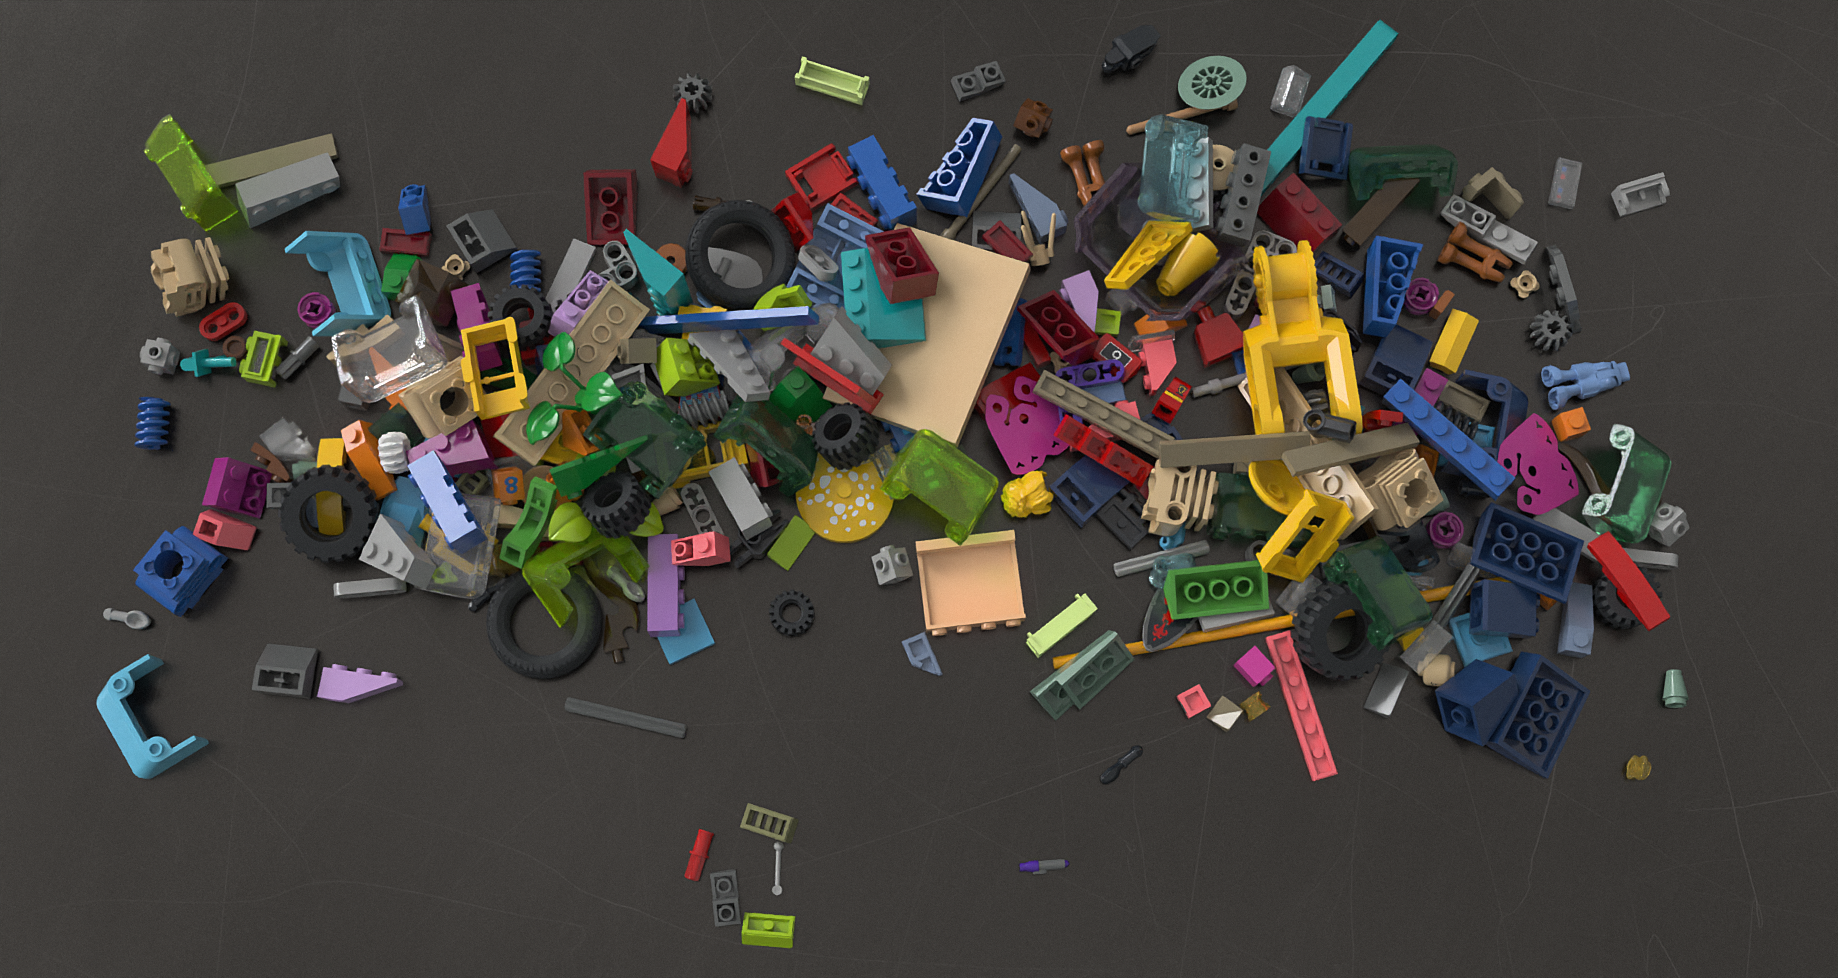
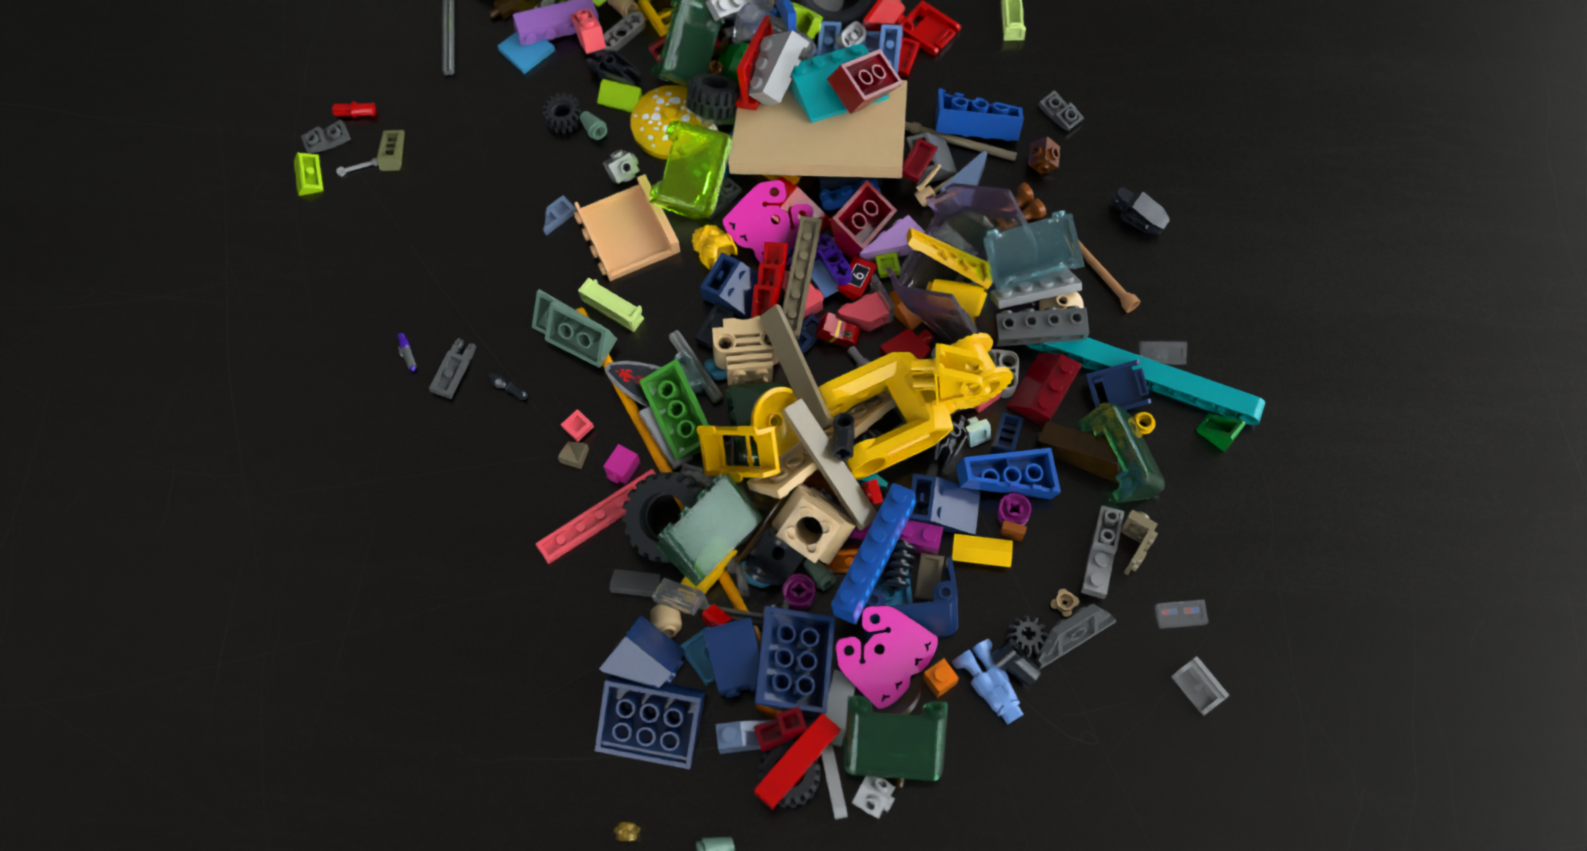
camera: 75 degrees right, 10 degrees down
light grey wedge [709,457,773,540] -> none
blue wedge [846,135,917,231] -> none
sand green piece [1178,56,1247,109] -> none
clear yellow wheel [1239,691,1271,721] -> none
dark orange piece [1437,221,1513,283] -> none
none -> dark grey hinge [429,338,476,399]
none -> sand green cone [580,111,607,140]
none -> red slope [702,604,732,628]
none -> dark red slope [754,706,807,752]
none -> yellow piece [911,344,984,406]
none -> black piece [991,639,1040,685]
none -> yellow plate [1132,412,1155,435]
none -> green slope [1196,413,1246,451]

